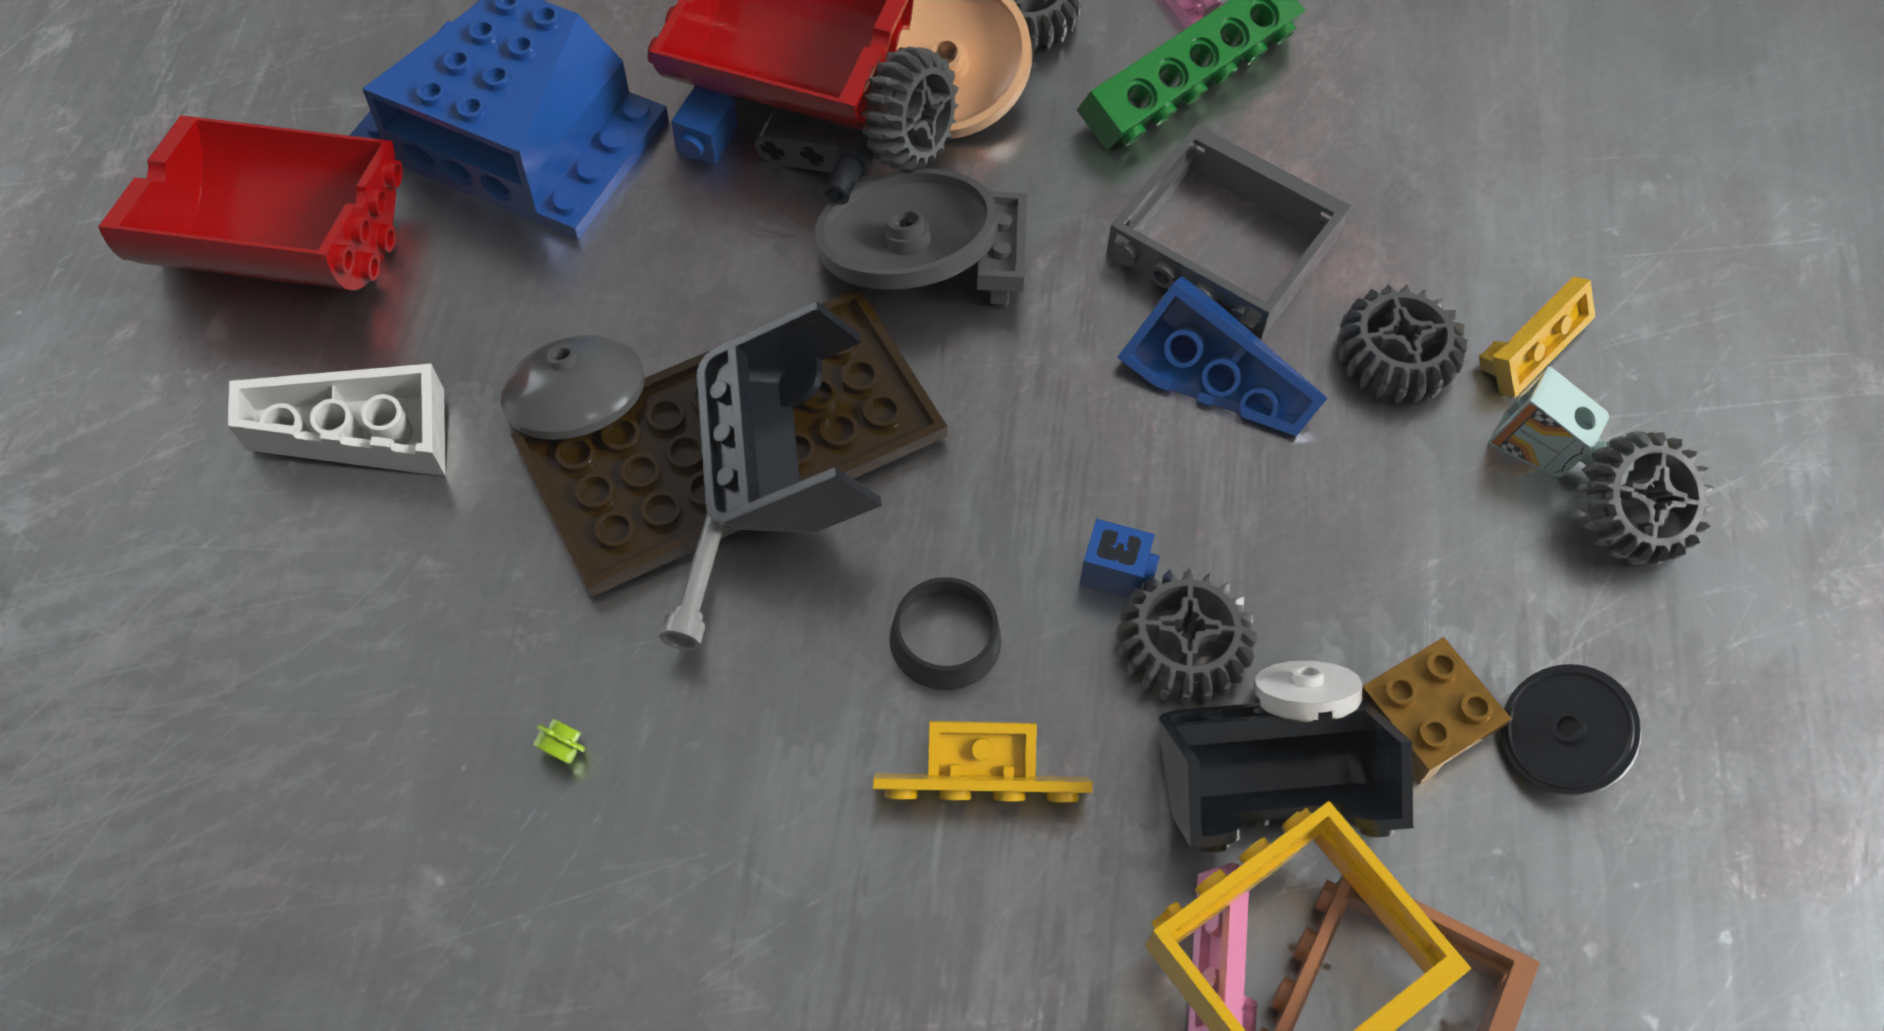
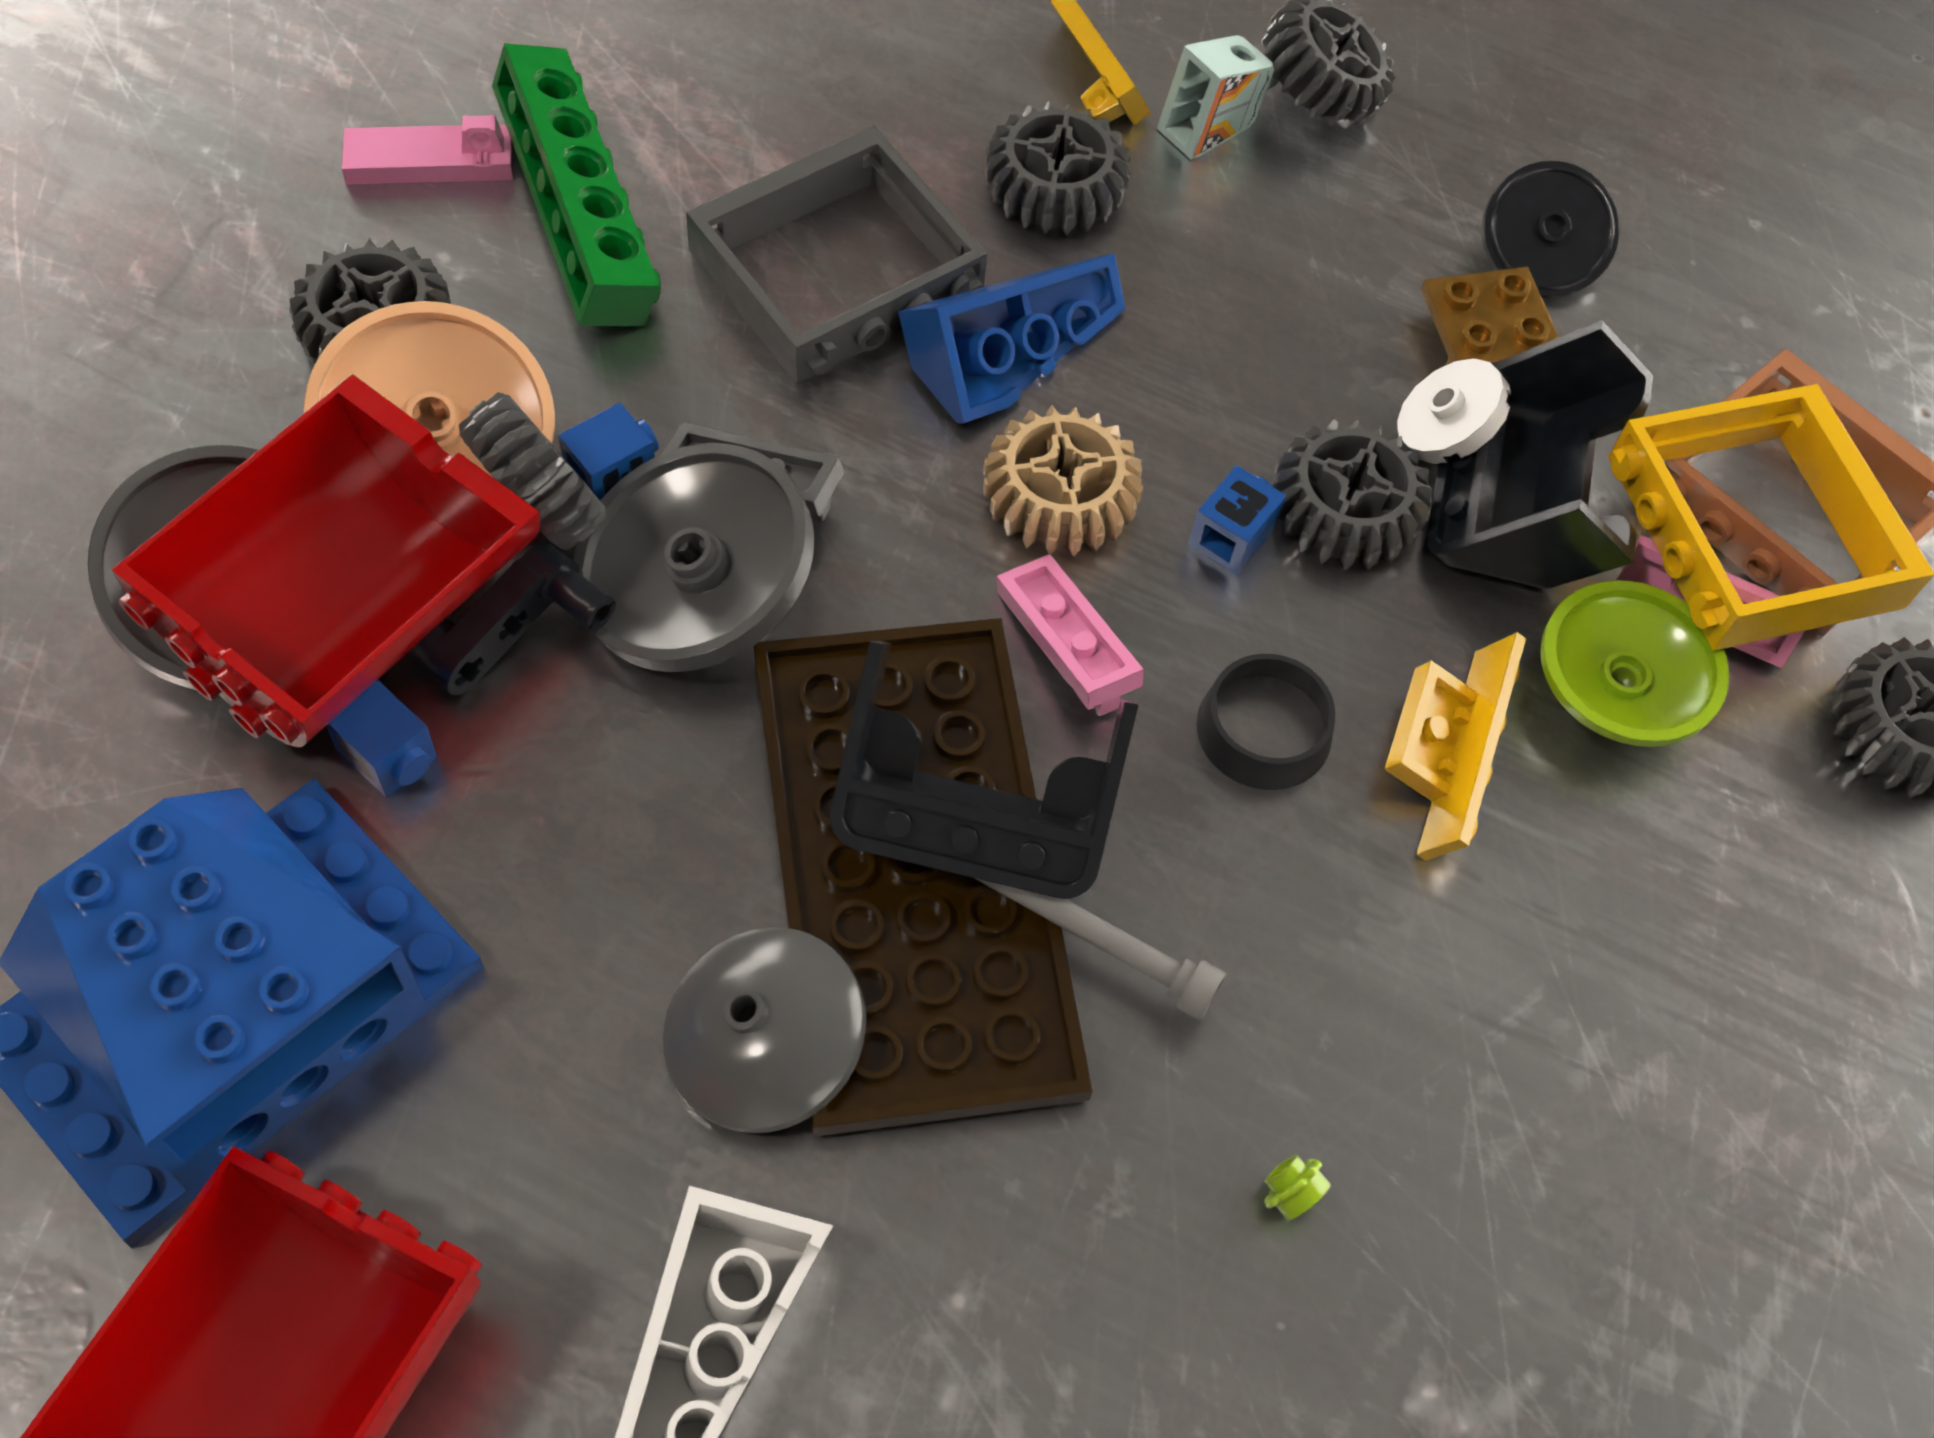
camera: 75 degrees left, 0 degrees up
none -> blue brick [558,402,659,501]
none -> tan gear [983,405,1143,557]
none -> bright pink hinge [997,554,1143,716]
none -> lime dish [1540,580,1729,747]

